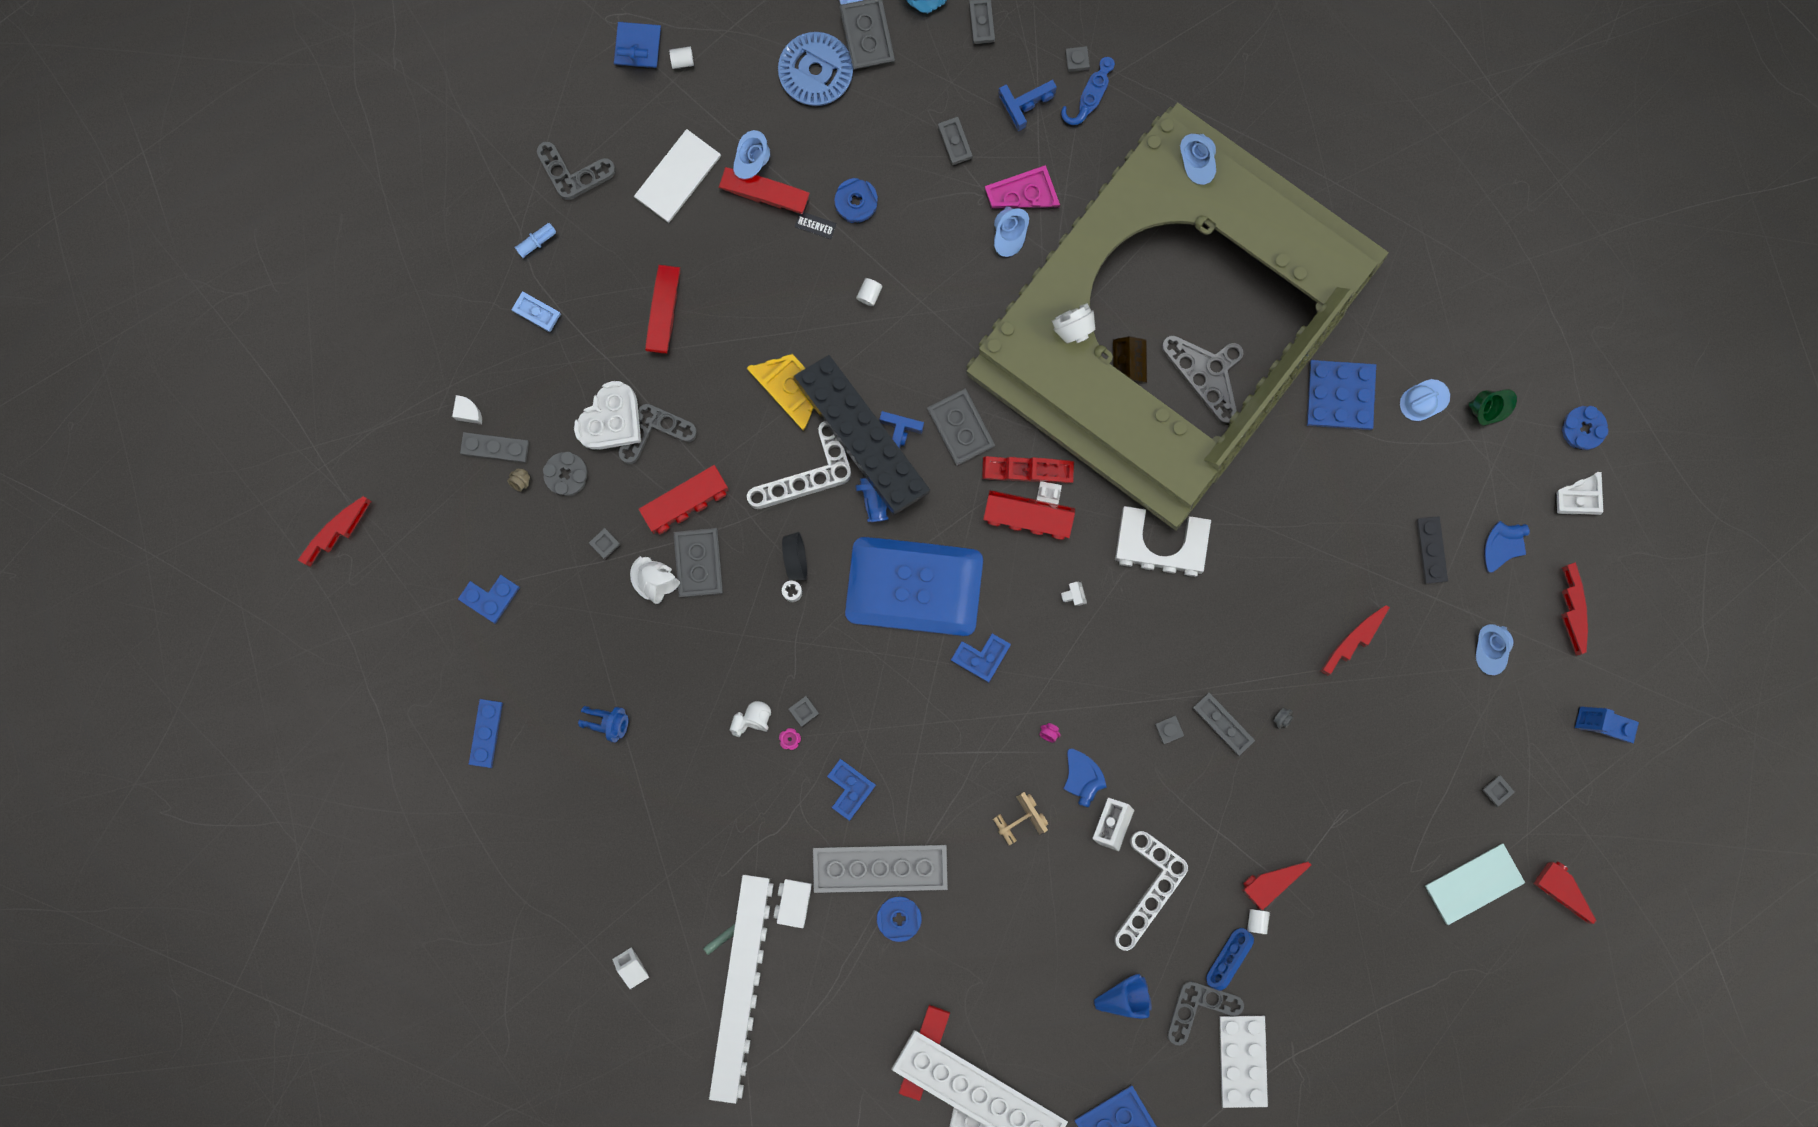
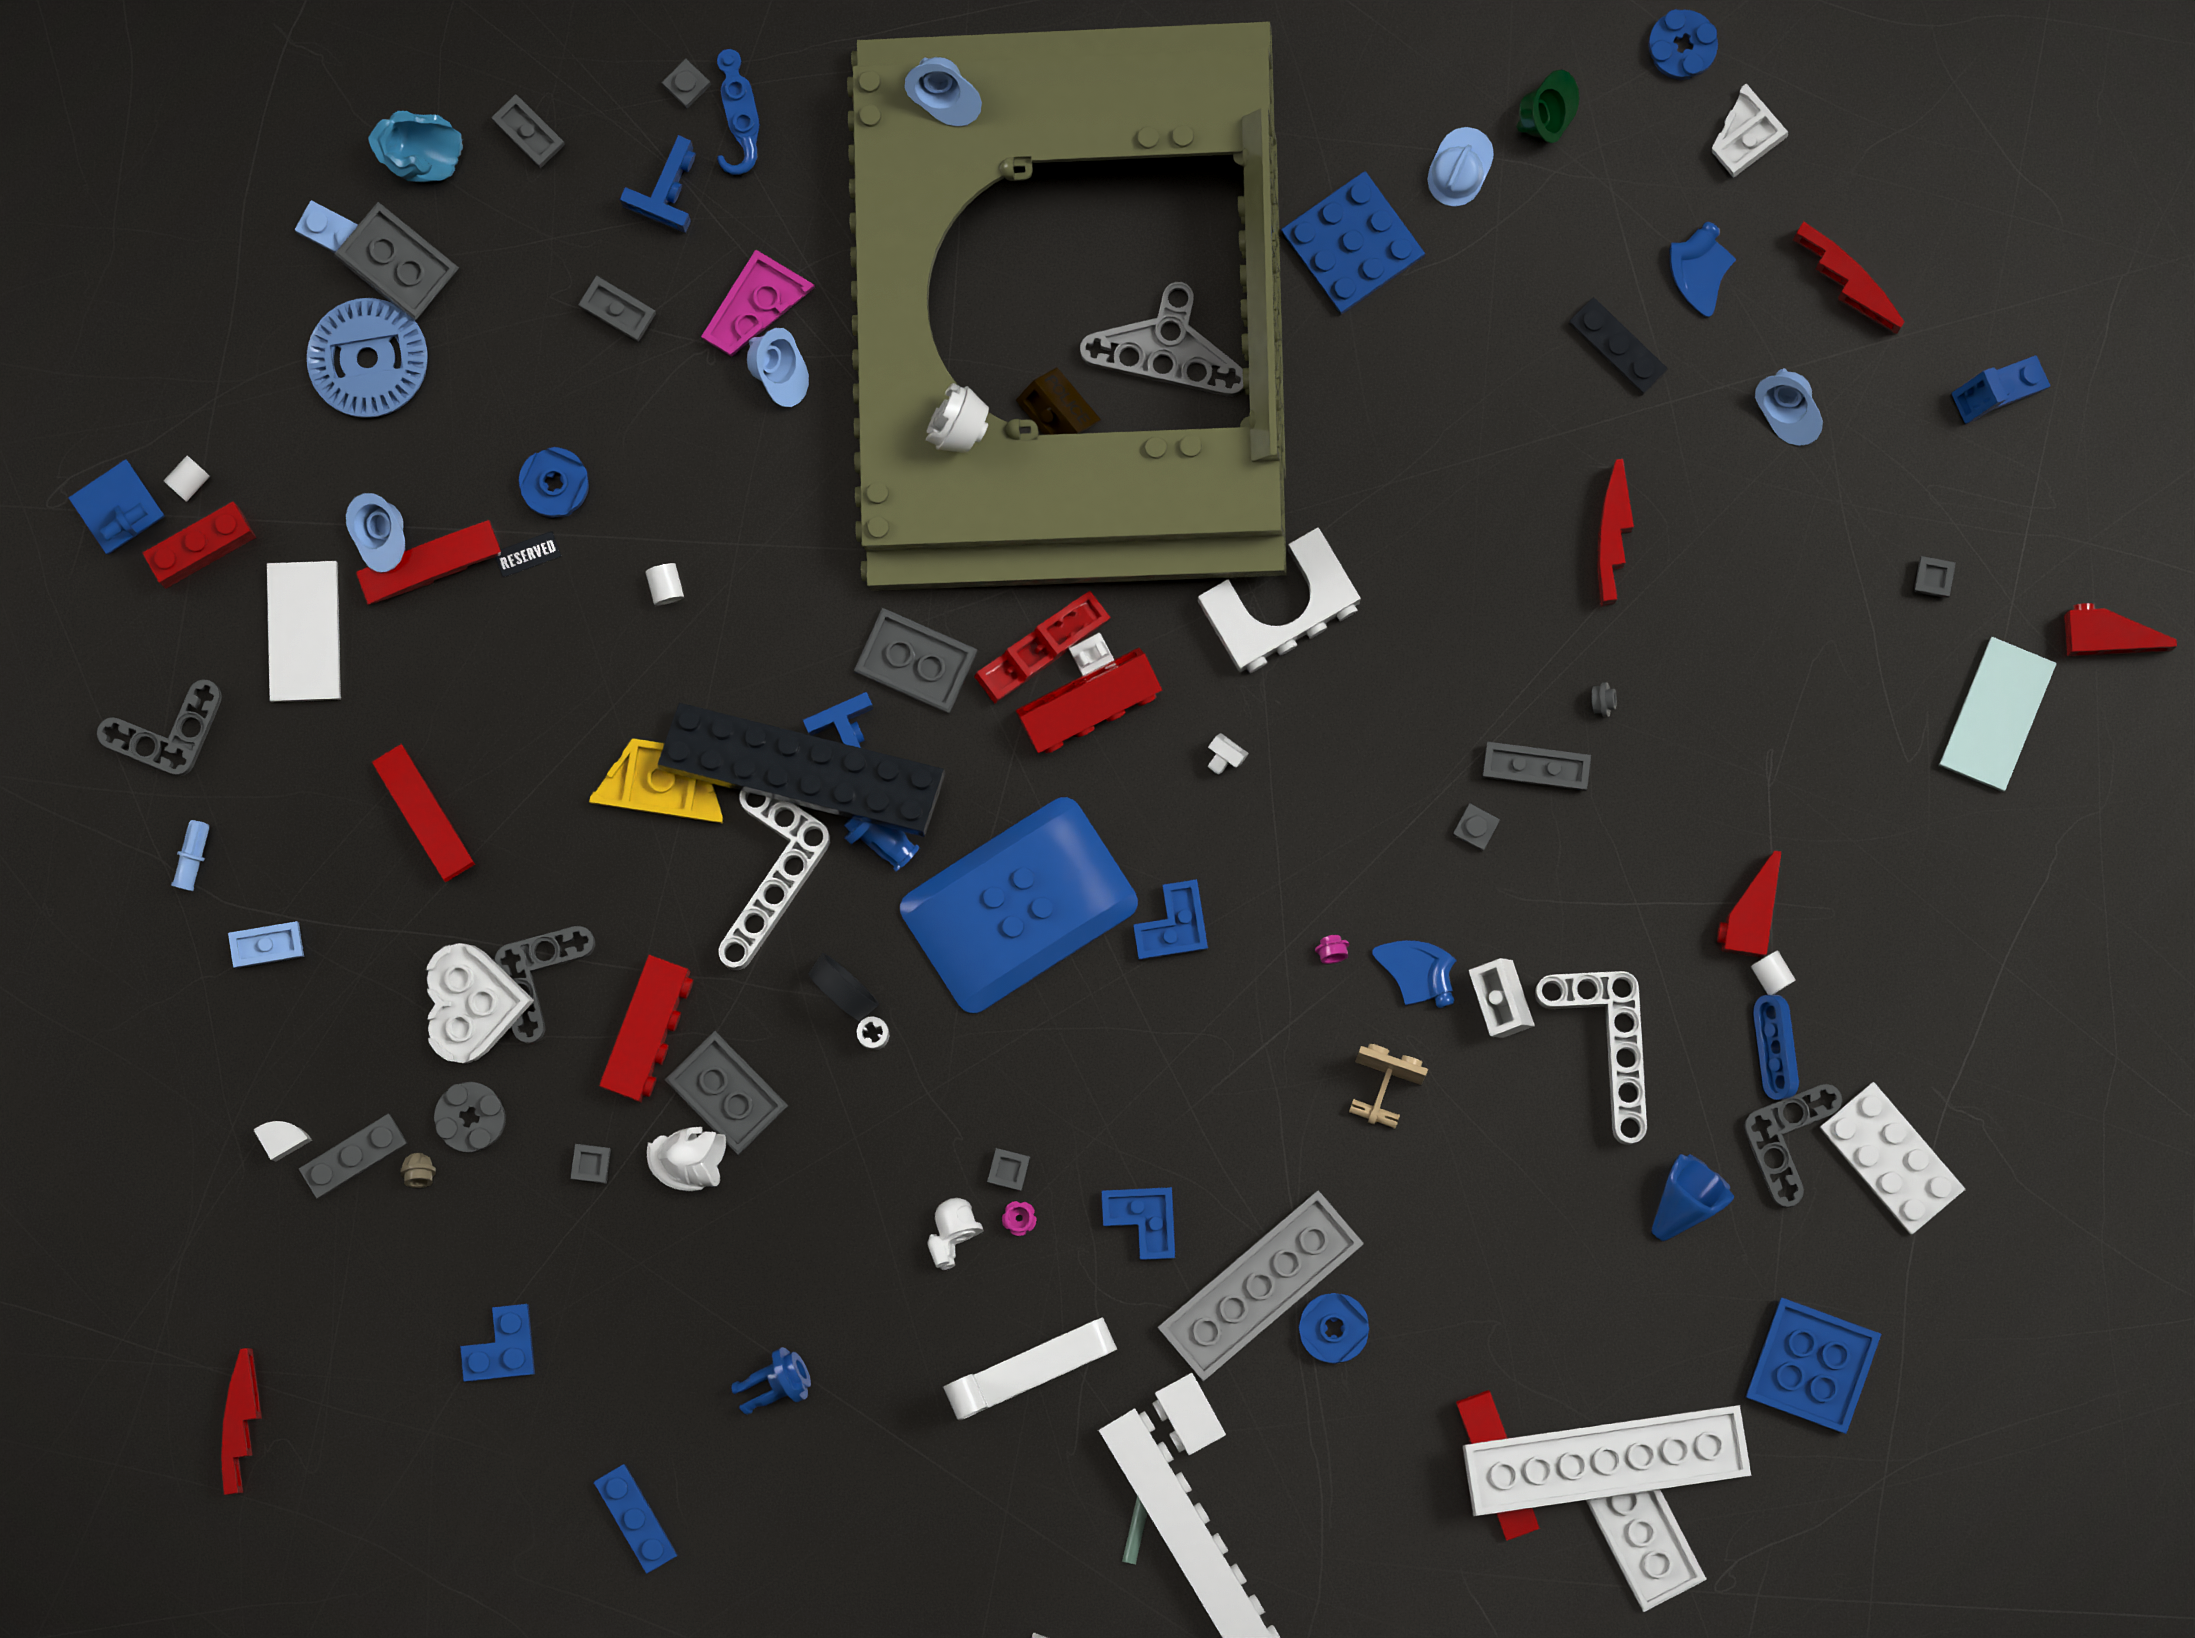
camera: 35 degrees left, 0 degrees up
none -> red brick [143,501,256,589]
none -> white beam [943,1317,1117,1420]

